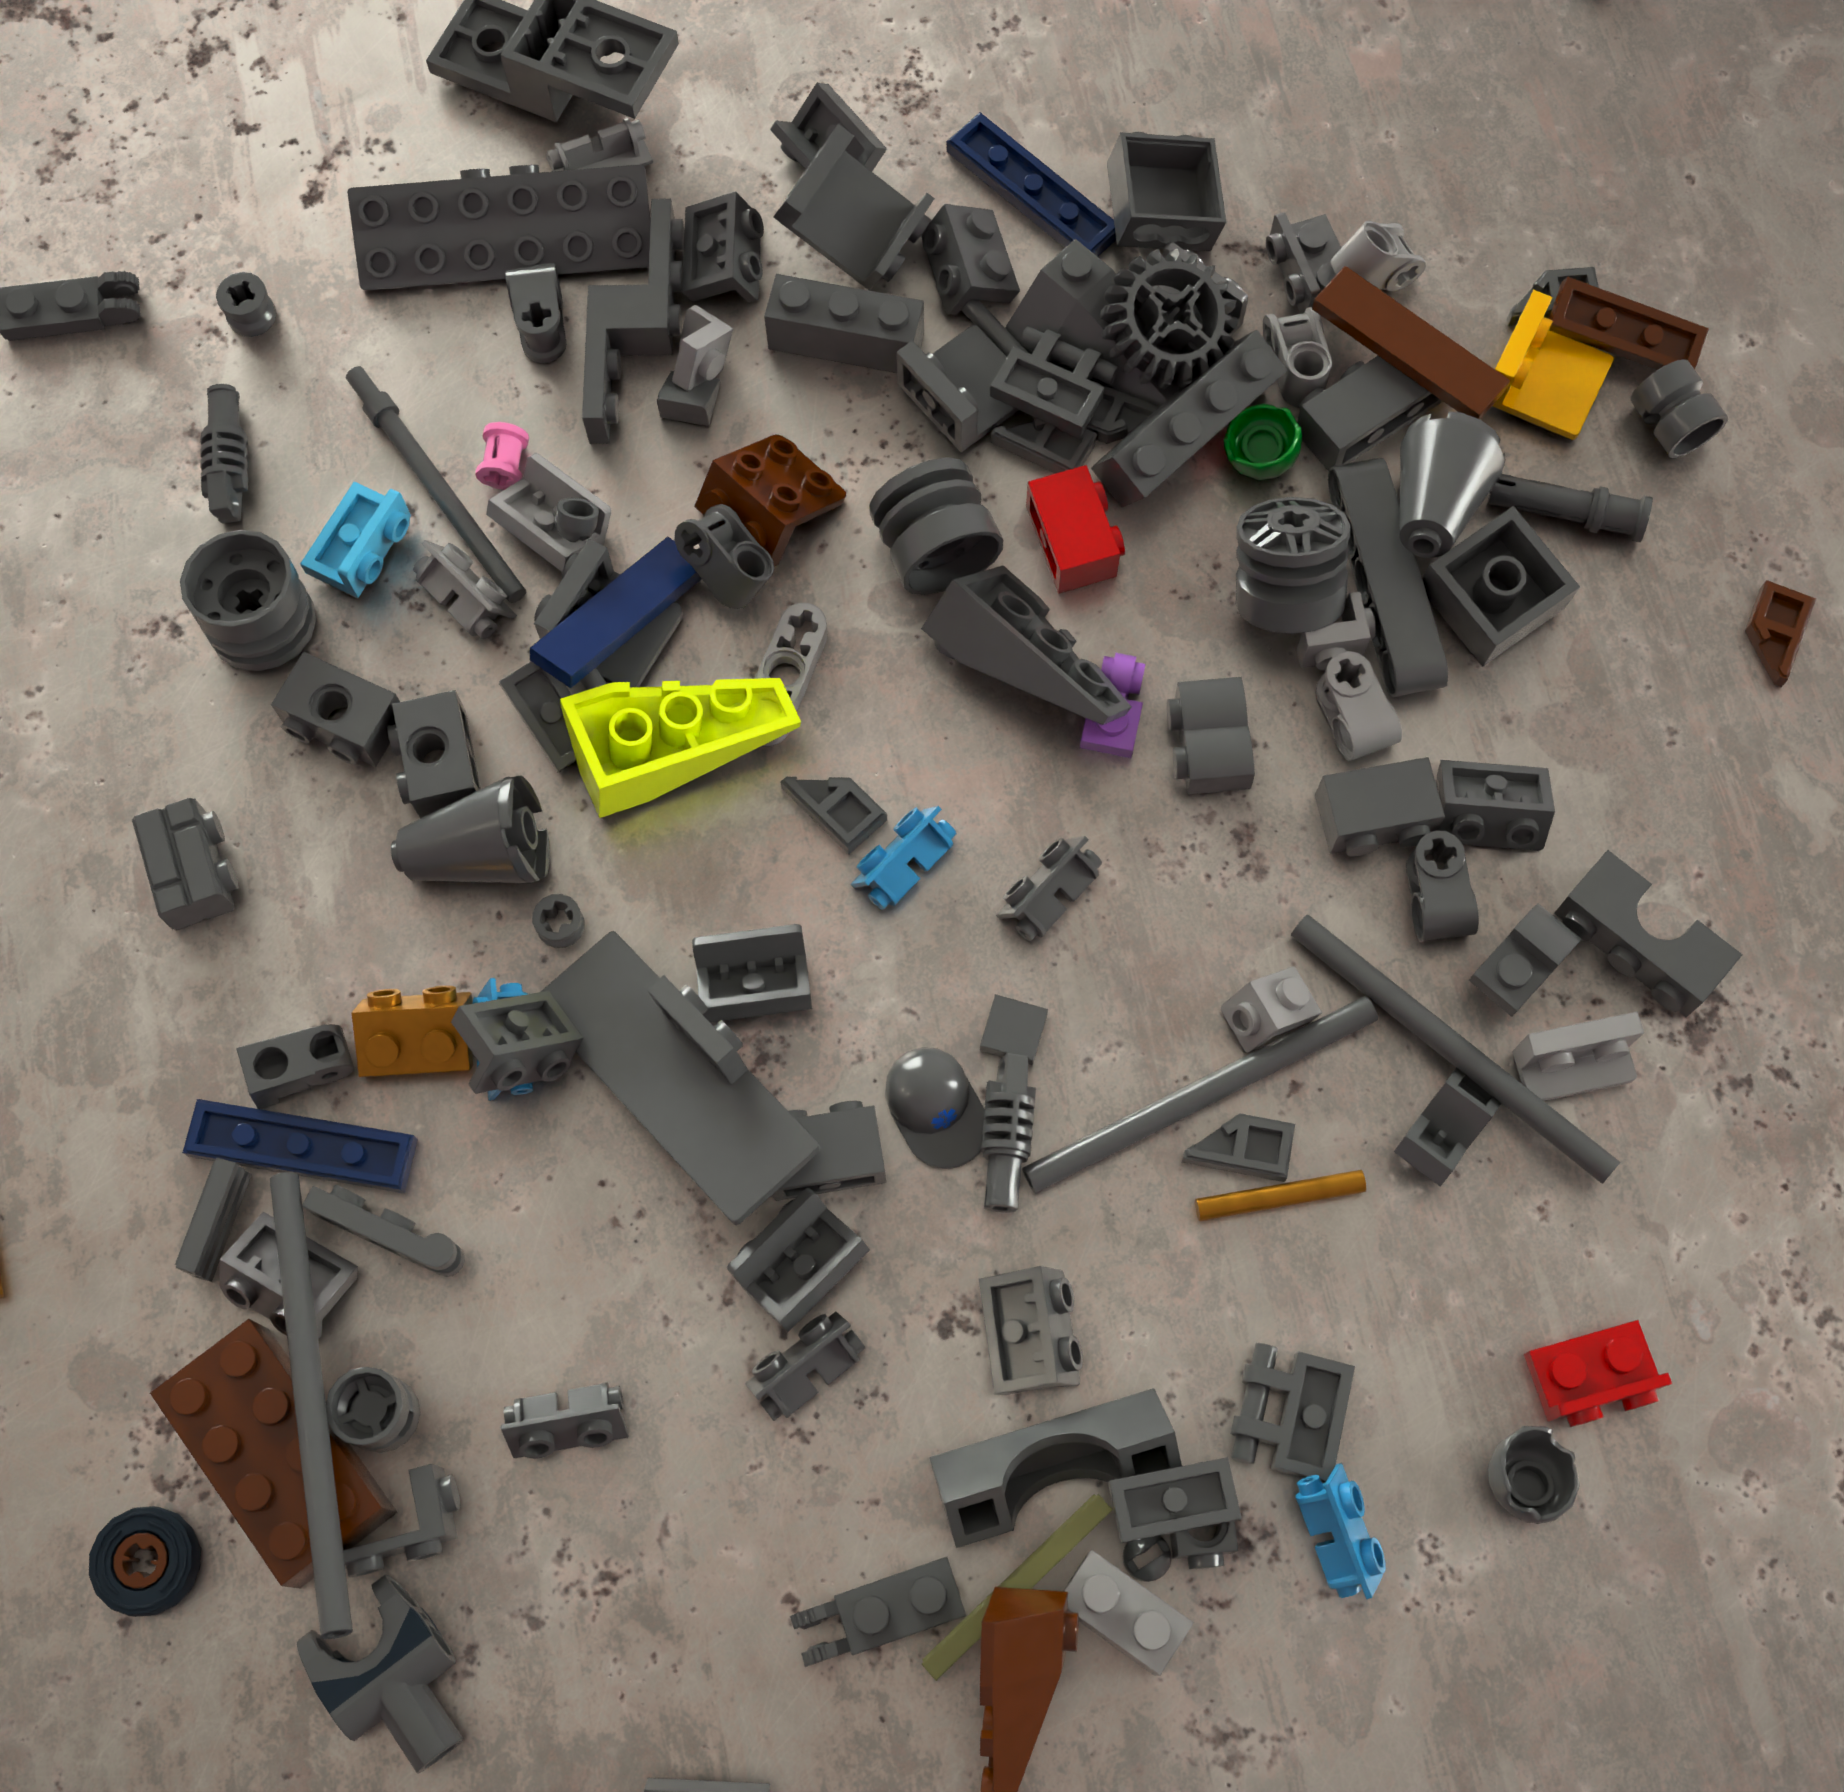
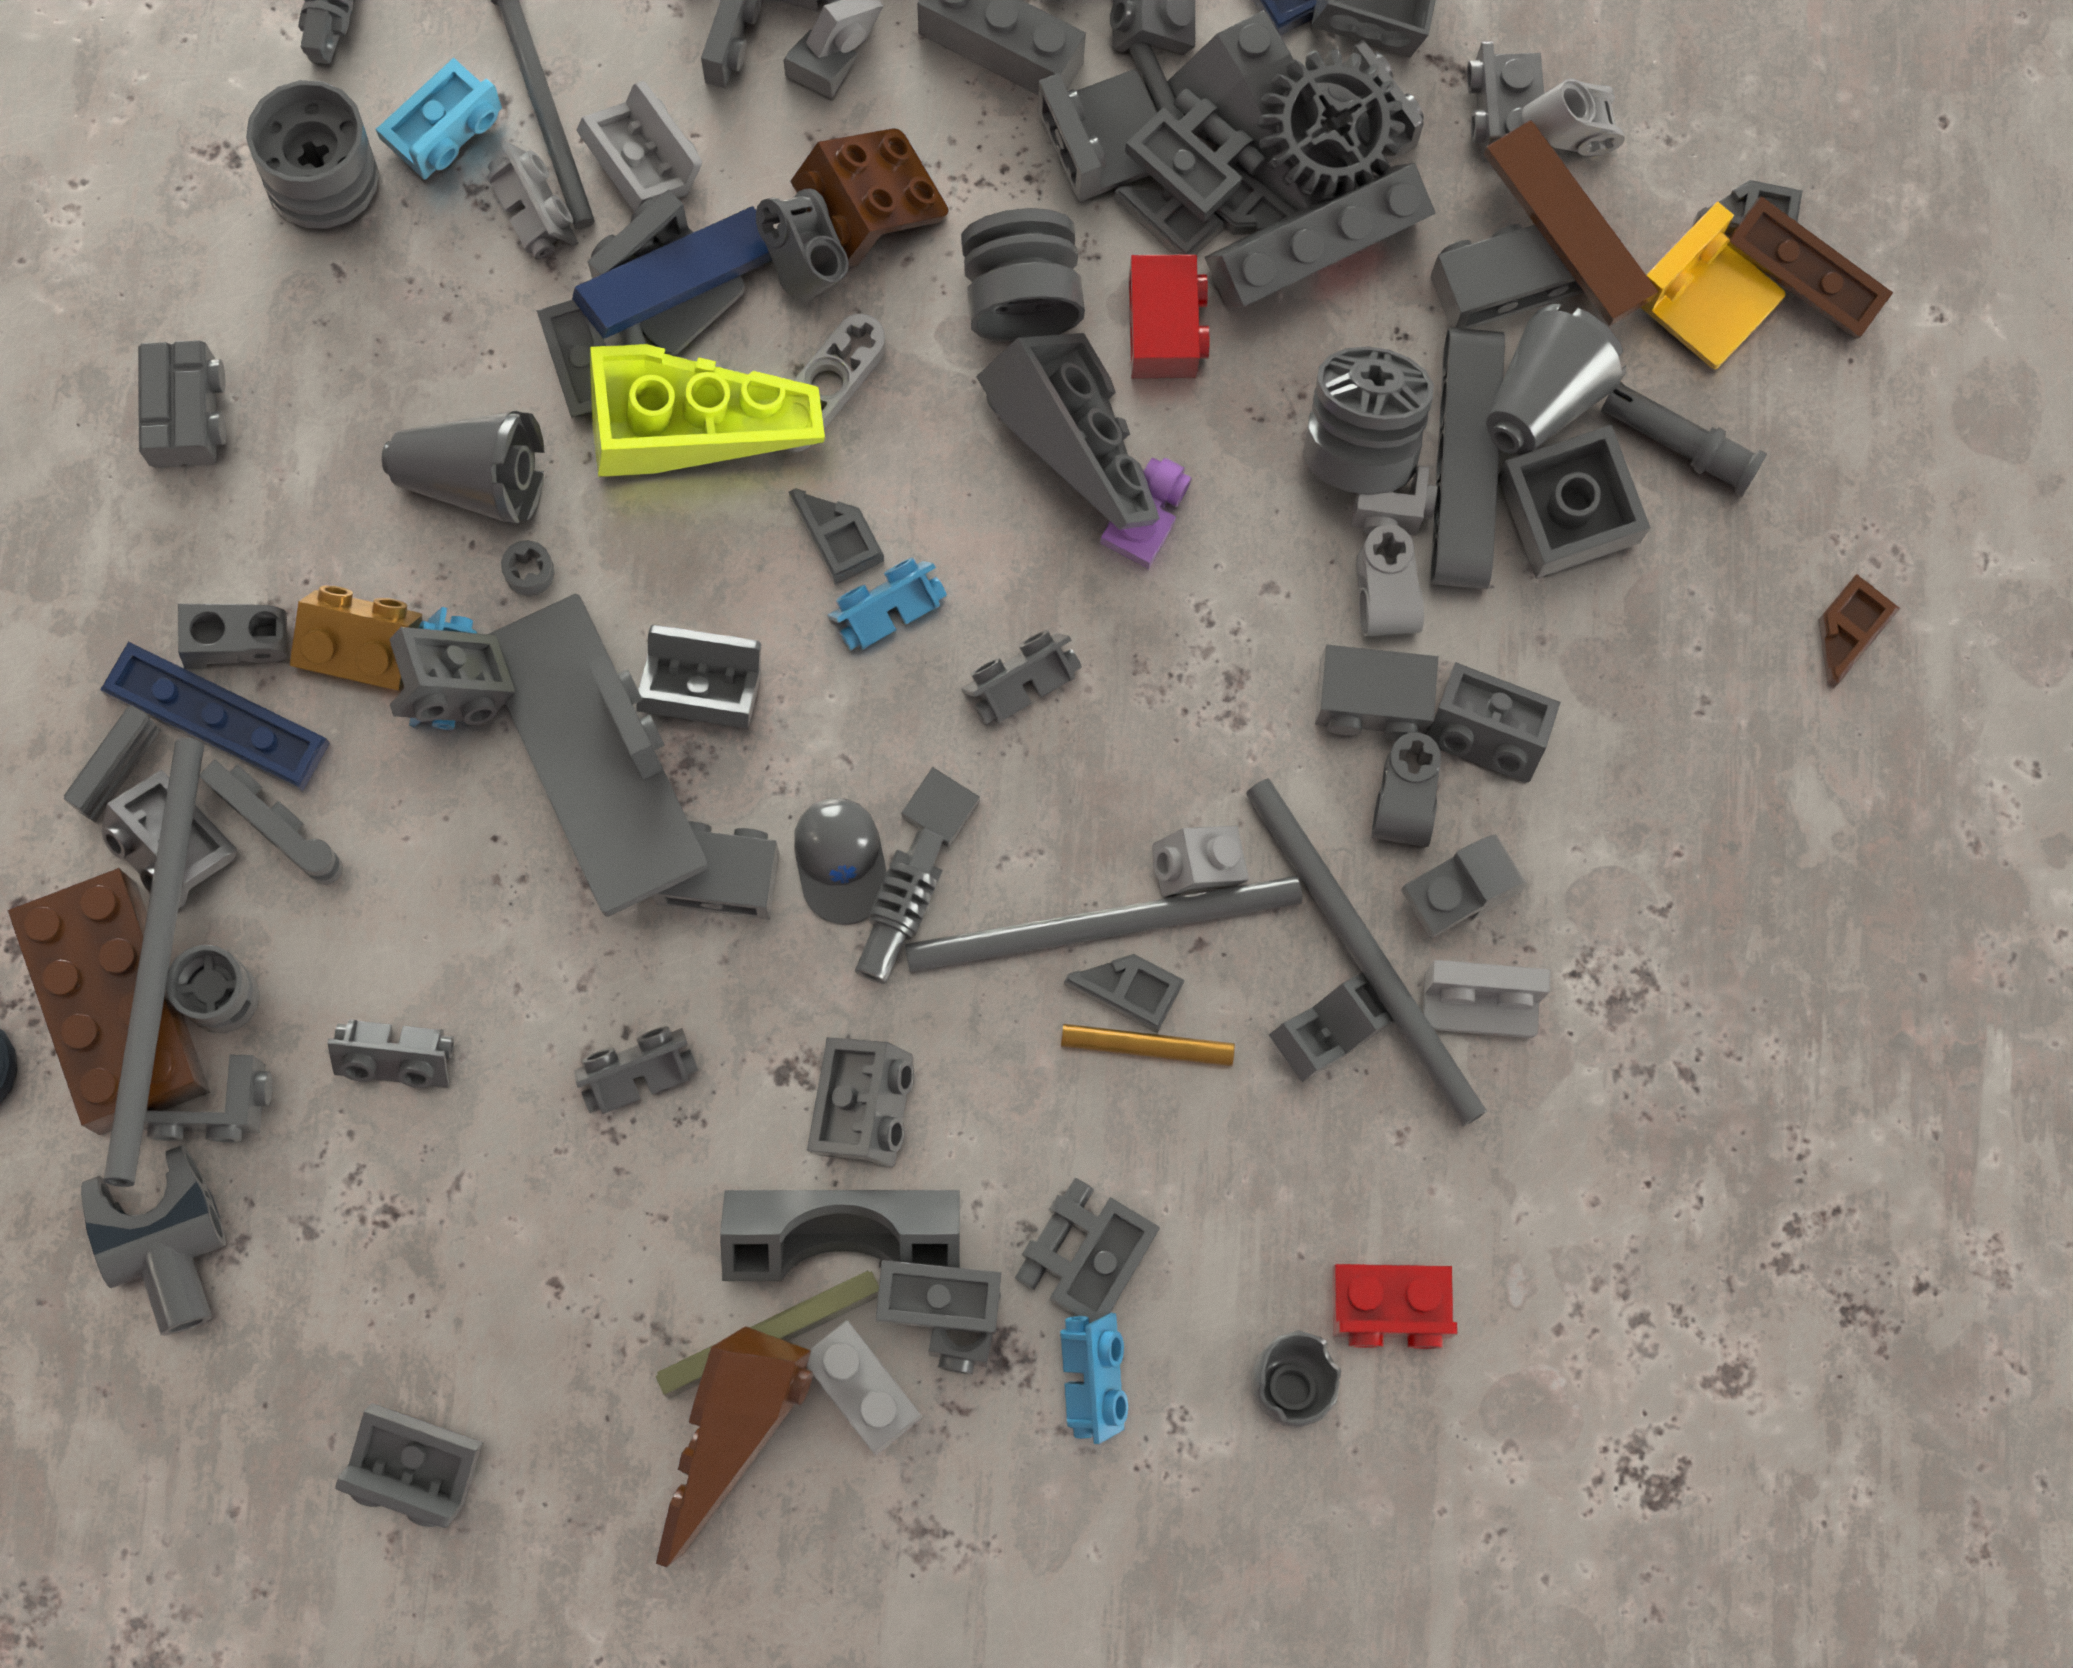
camera: 10 degrees right, 5 degrees up
dark grey brick [271,652,400,767] -> none
dark grey brick [387,690,481,819] -> none
bright pink bush [475,422,529,490] -> none
dark grey hinge [555,498,599,542] -> none
dark grey bracket [727,1188,870,1332] -> none
dark grey hinge [790,1557,966,1667] -> none
dark grey hinge [1123,1536,1171,1582] -> none
dark grey brick [1167,677,1255,794] -> none
green hair [1224,404,1302,481] -> none
light grey piece [1263,307,1332,408] -> none
dark grey arch [1555,850,1743,1017] -> none
dark grey wheel [1630,359,1728,458] -> none

